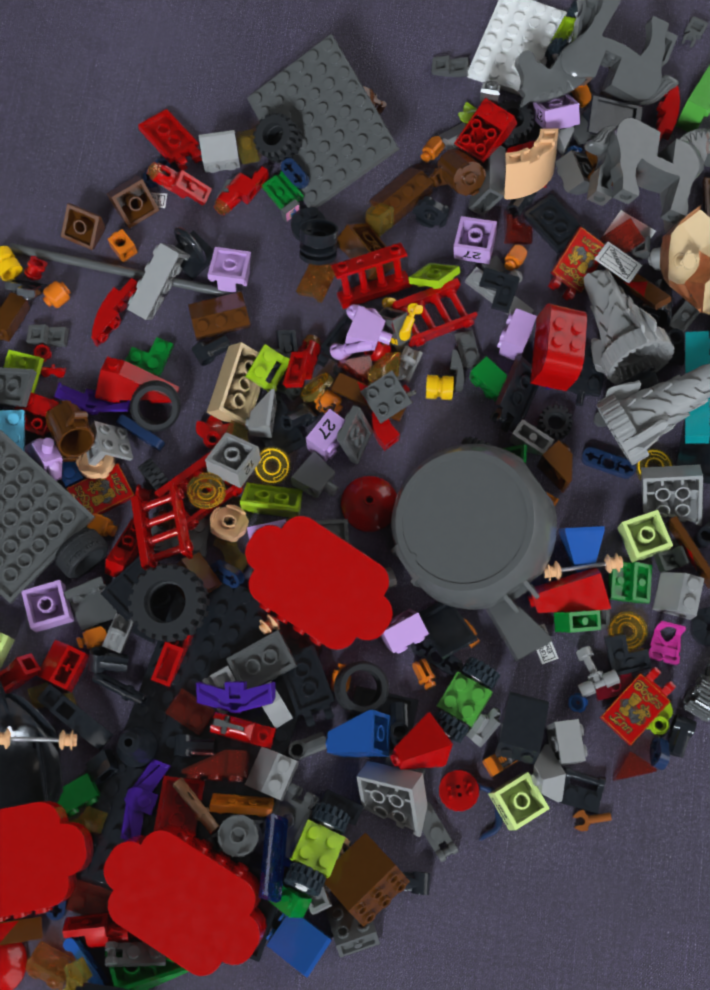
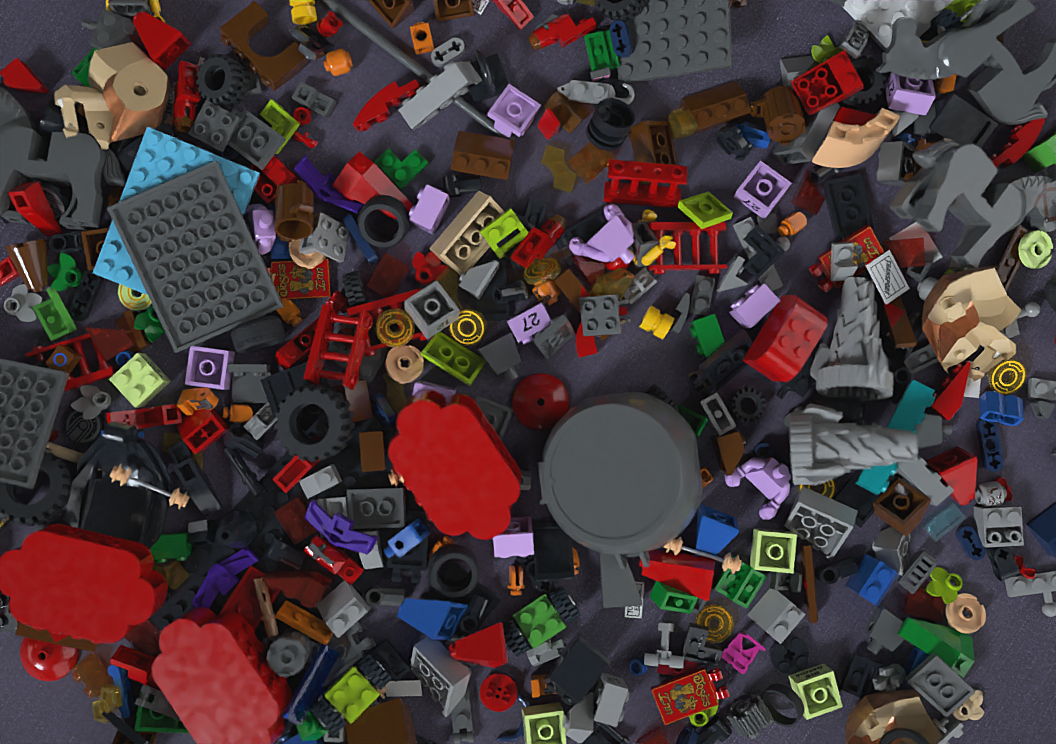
camera: 30 degrees right, 15 degrees up
orange arm [421,136,446,163] -> none
none -> orange leg [176,387,219,415]
none -> light grey slope [299,464,342,499]
none -> reddish brown panel [359,431,386,472]
none -> clear red plate [366,253,410,298]
none -> blue torso [384,518,431,559]
none -> white sticker [385,680,422,697]
none -> lavender brick [409,184,450,235]
none -> light grey beam [431,38,465,67]
none -> red slope [537,108,560,140]
none -> clear yellow tile [541,145,577,193]
none -> clear orange panel [543,88,590,134]
none -> light grey plate [557,80,635,105]
none -> light grey slope [716,256,748,292]
none -> lavender torso [725,457,791,520]
none -> blue rock [734,121,771,149]
none -> light grey slope [830,241,858,281]

